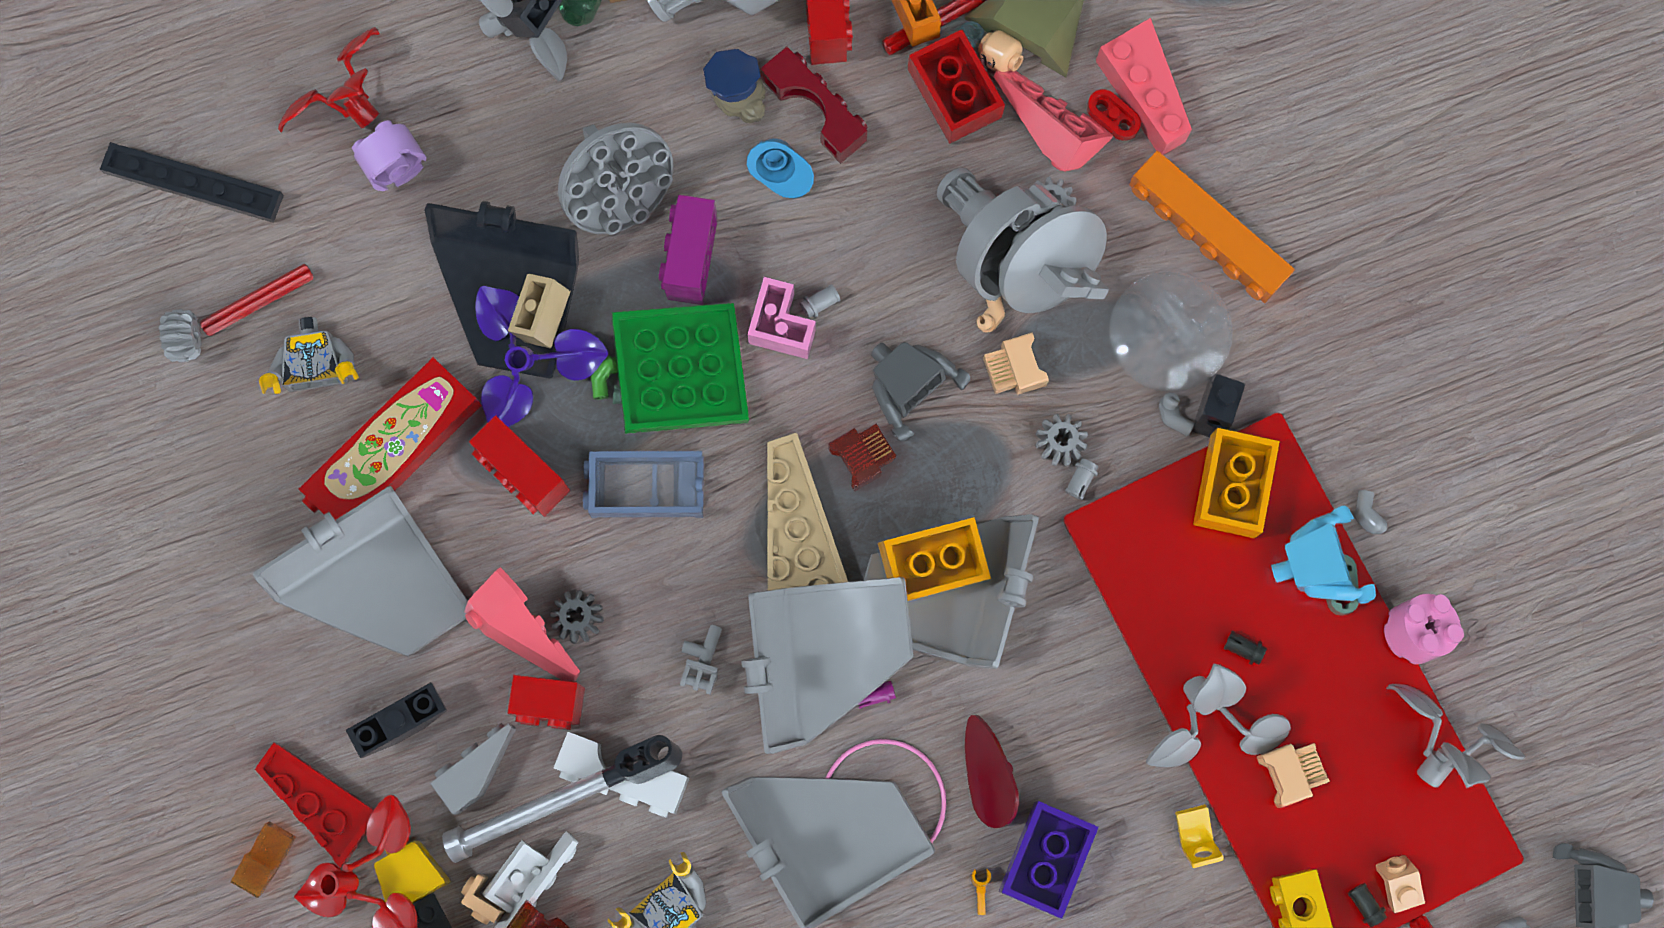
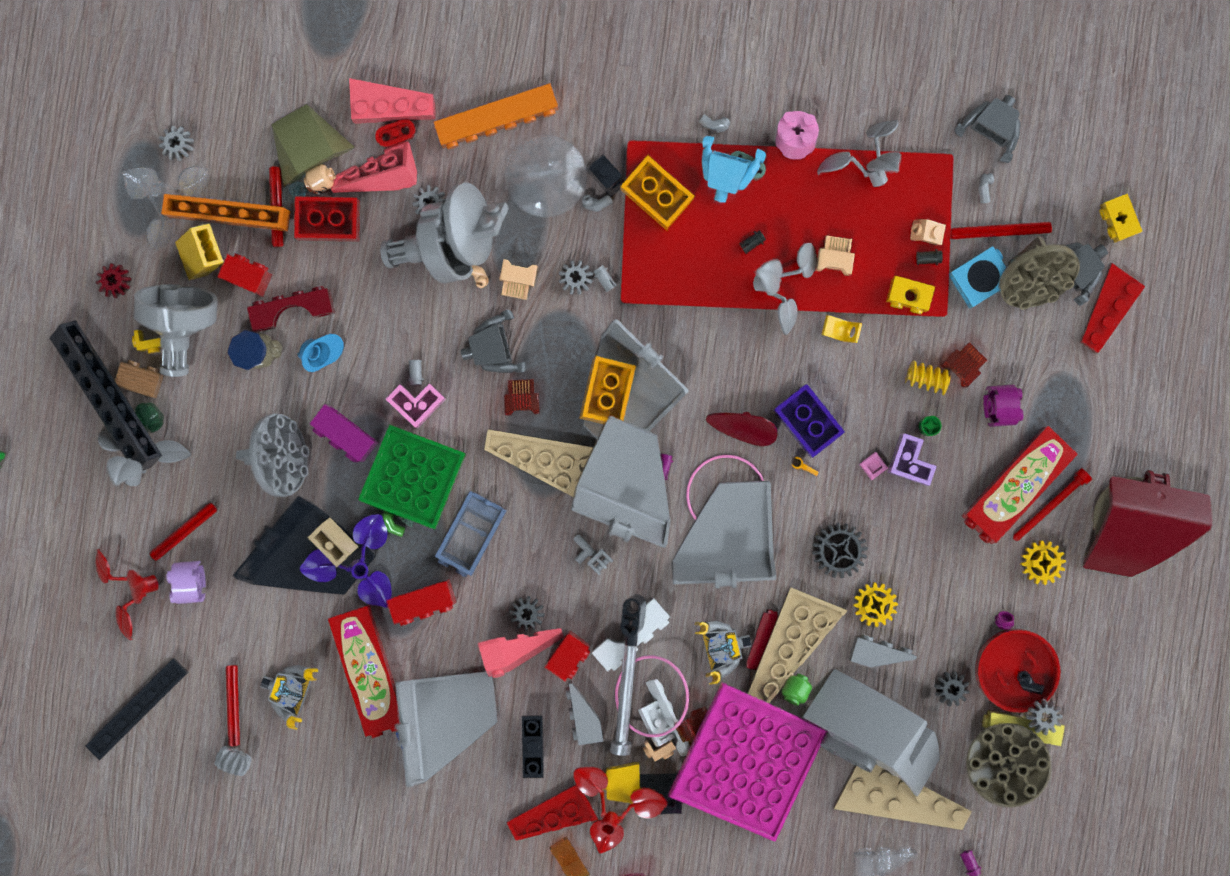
camera: 65 degrees left, 10 degrees up
none -> red axle [149,503,218,561]
none -> bright pink piece [615,655,689,737]

